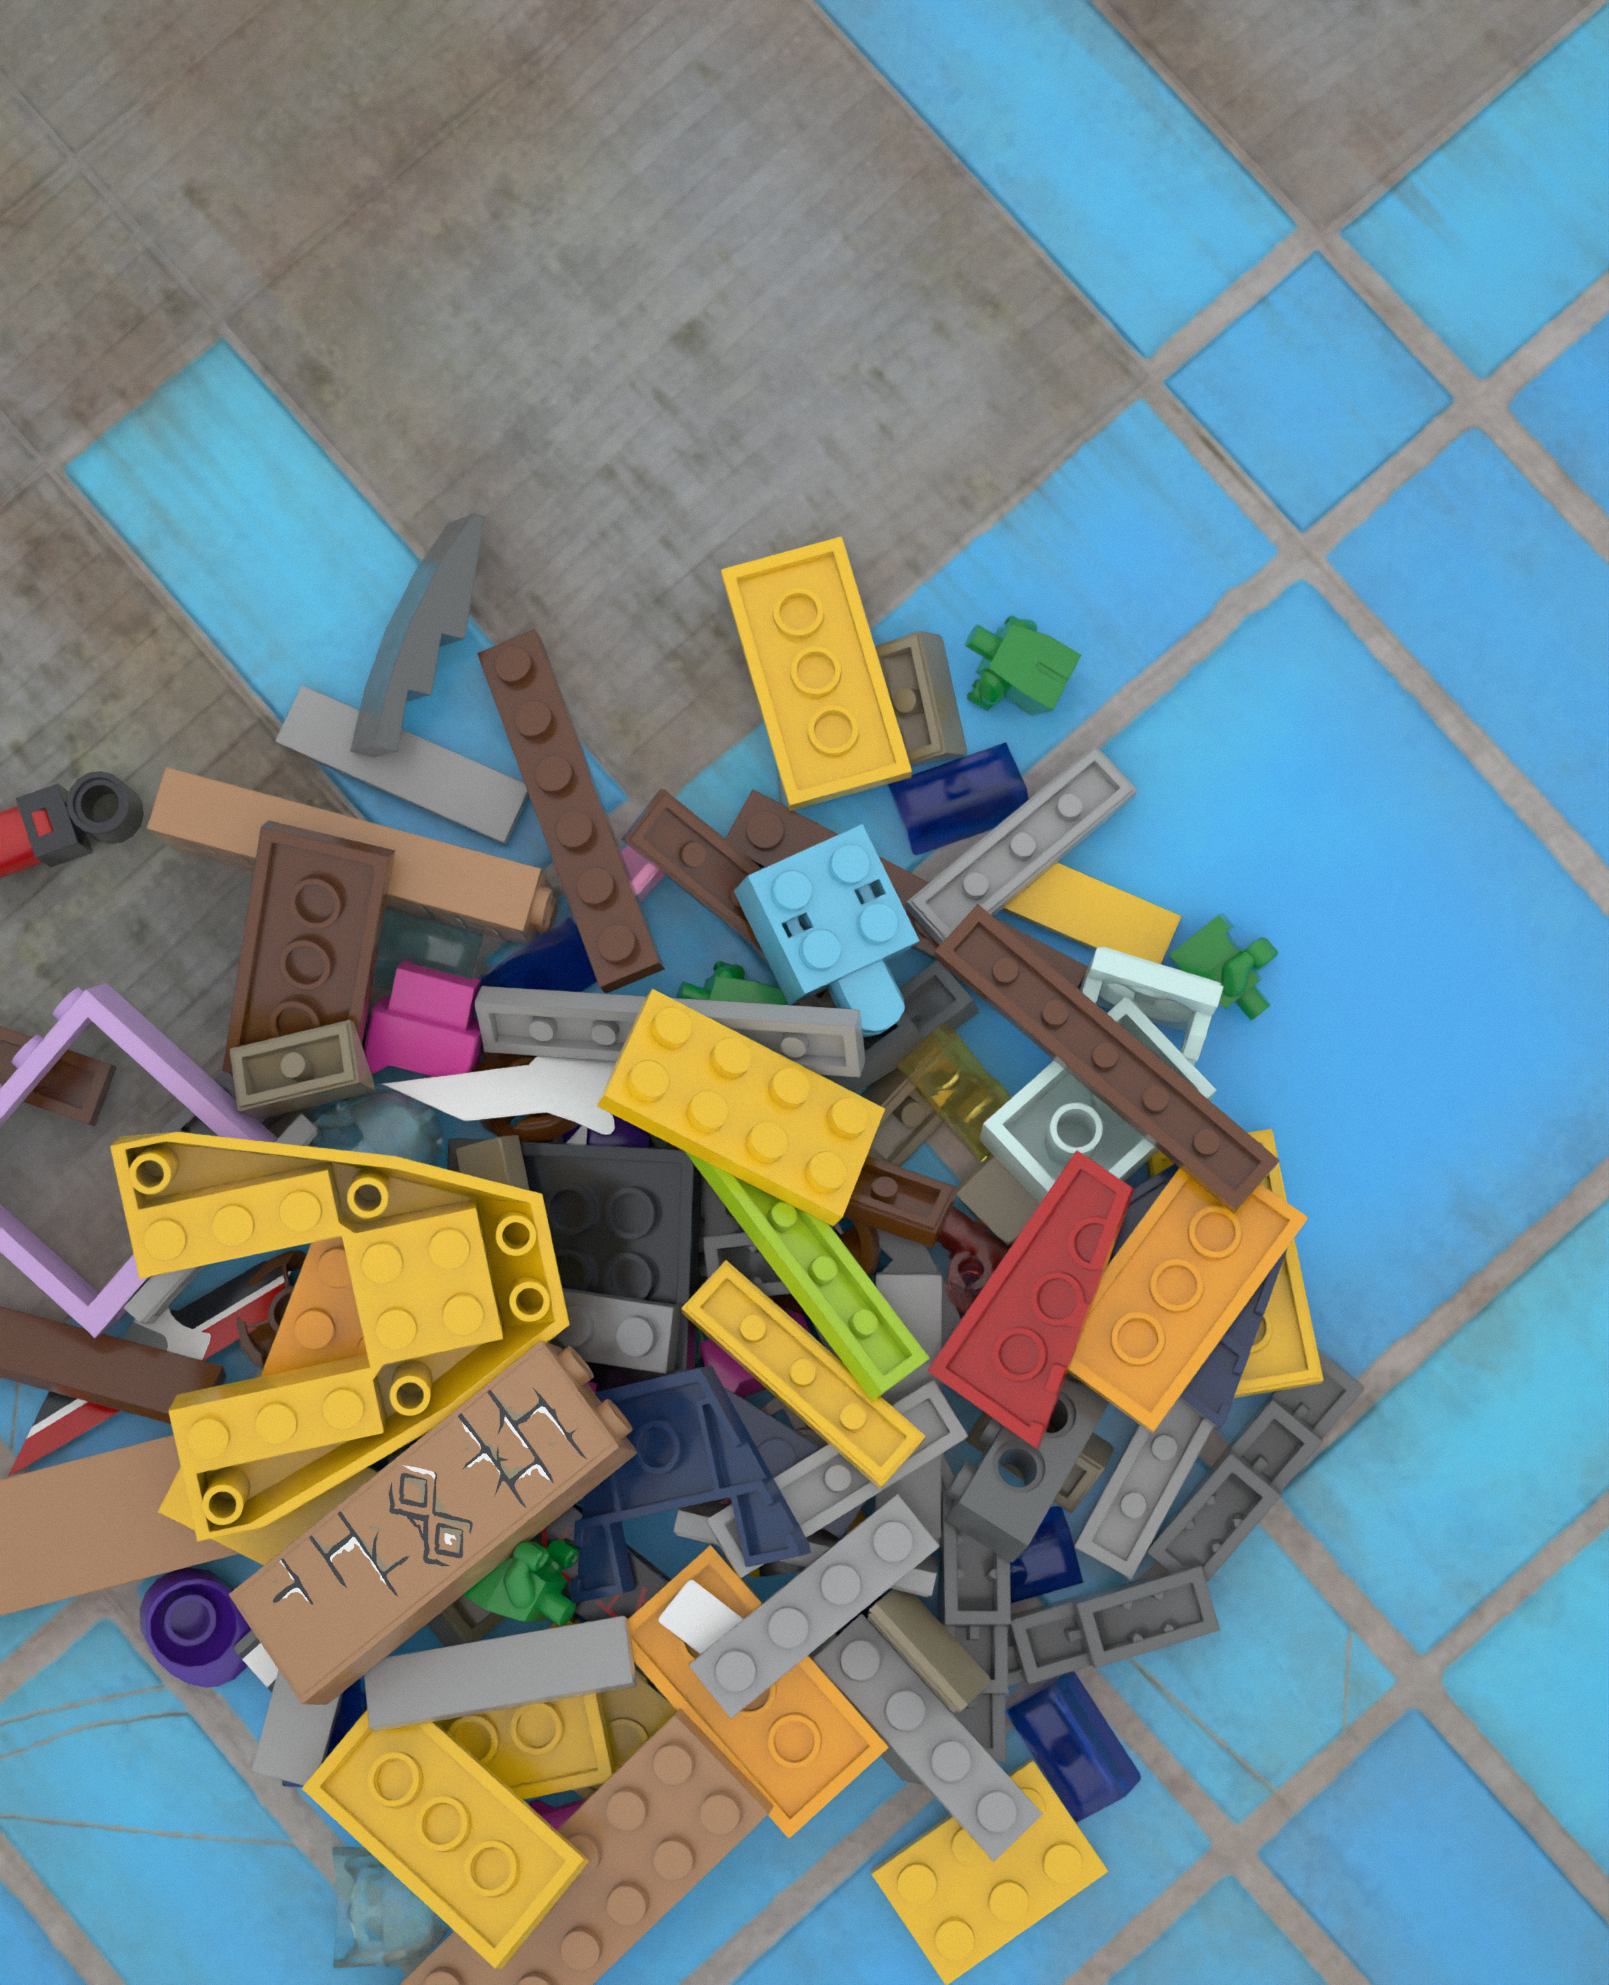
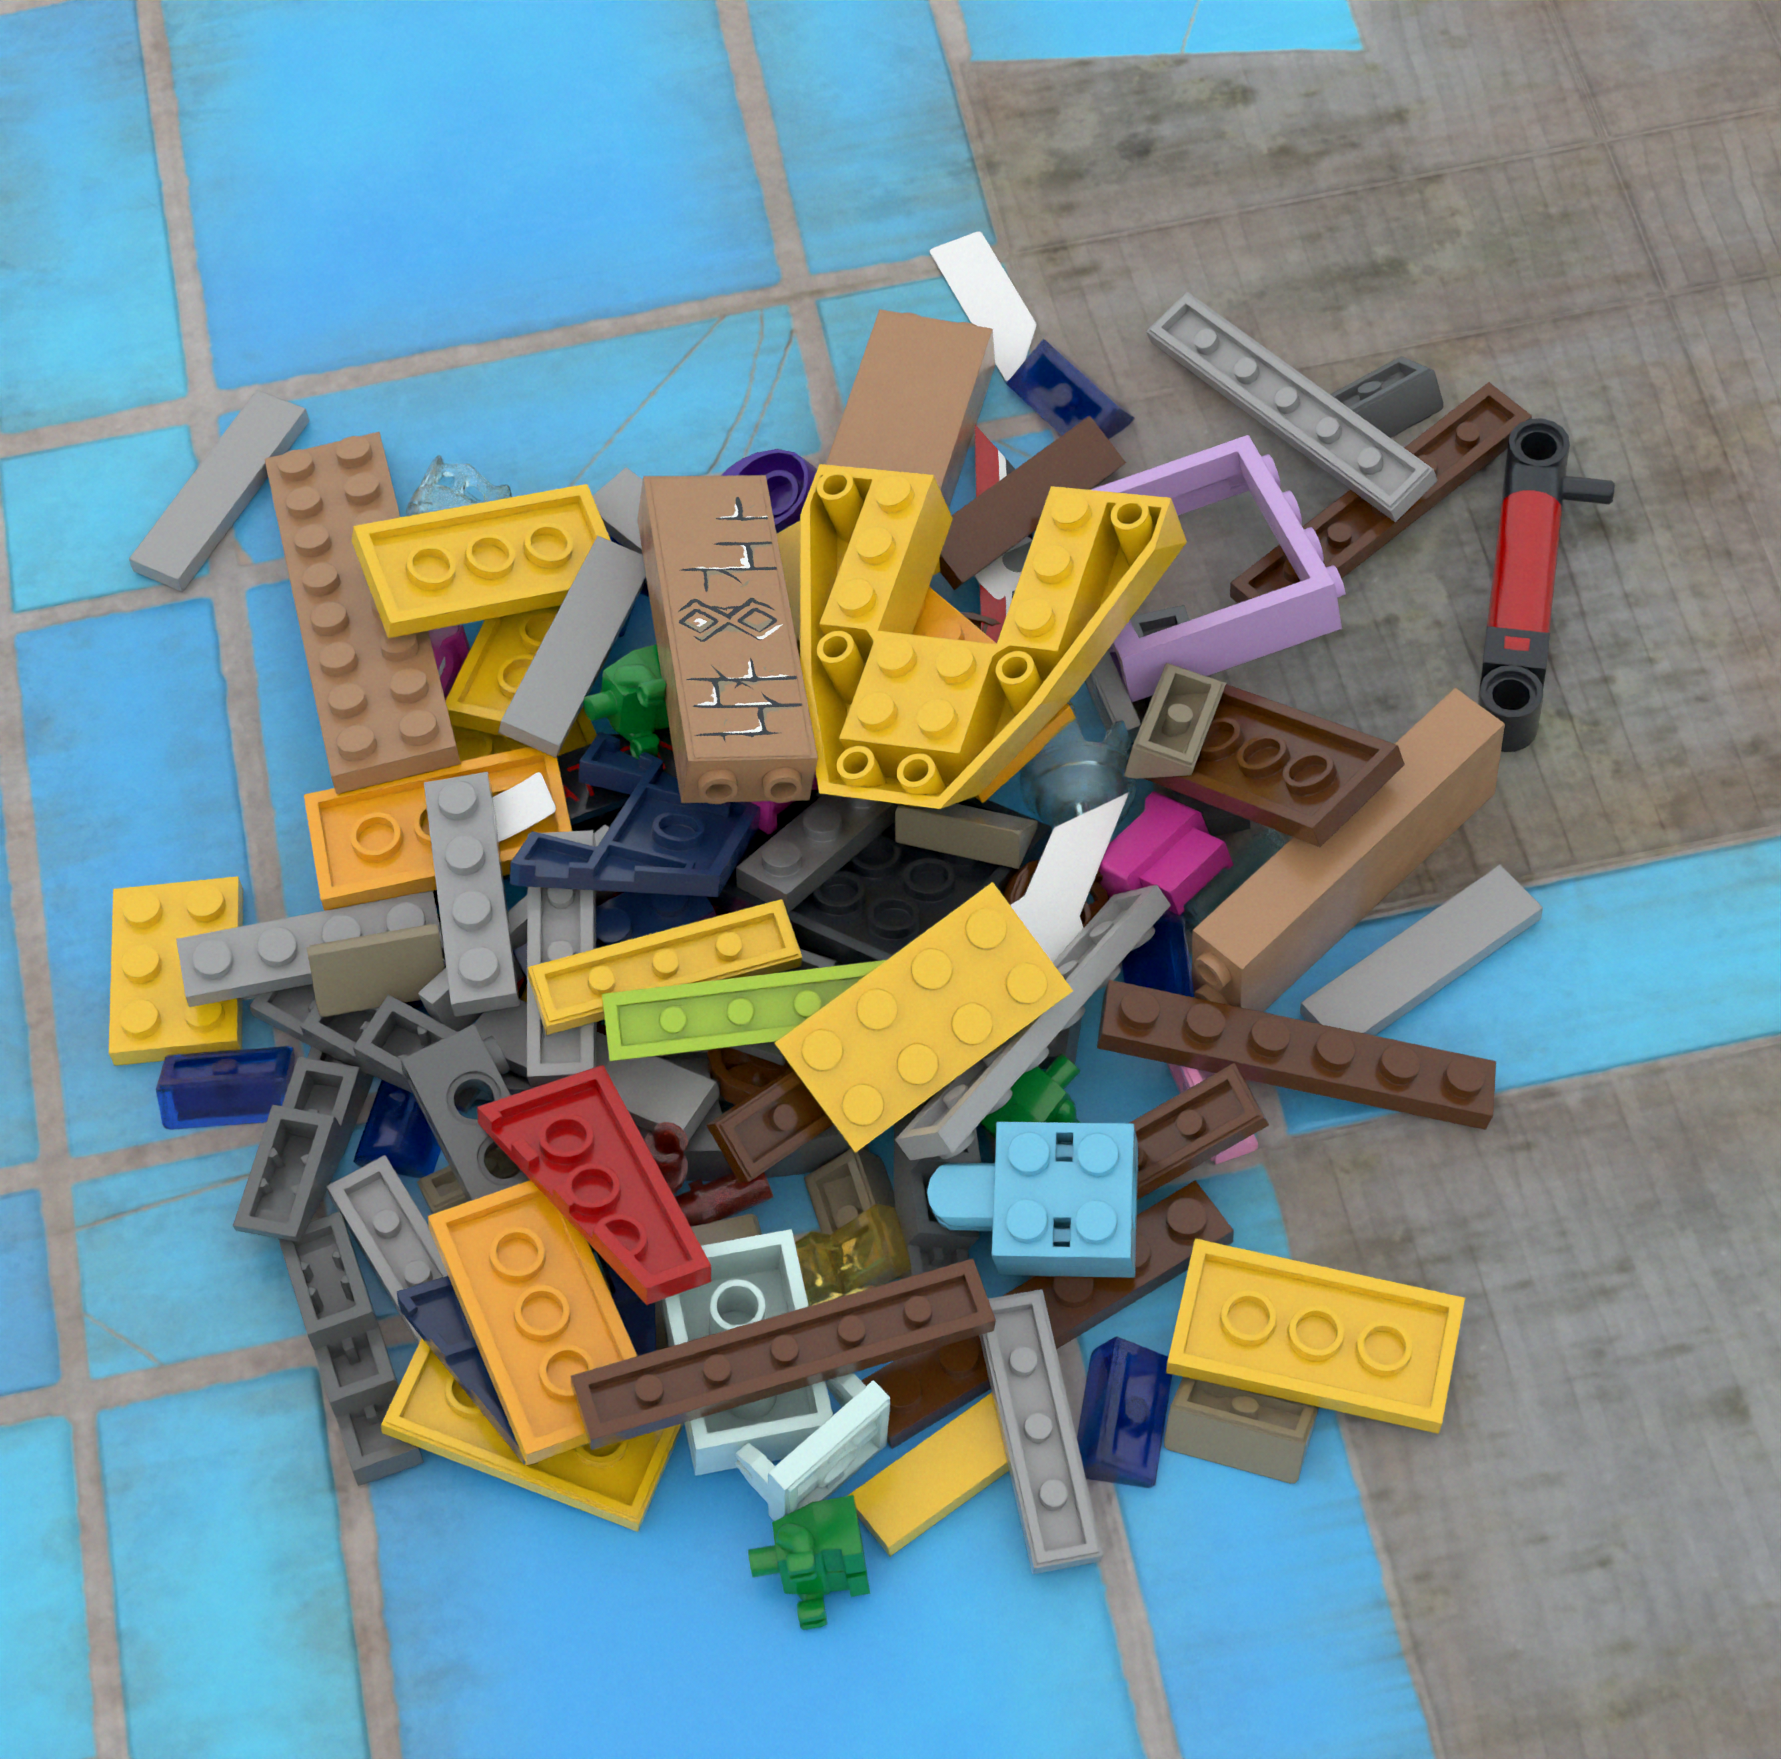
camera: 120 degrees right, 25 degrees down
dark grey slope [350,514,485,757] -> none
green piece [965,615,1081,716] -> none

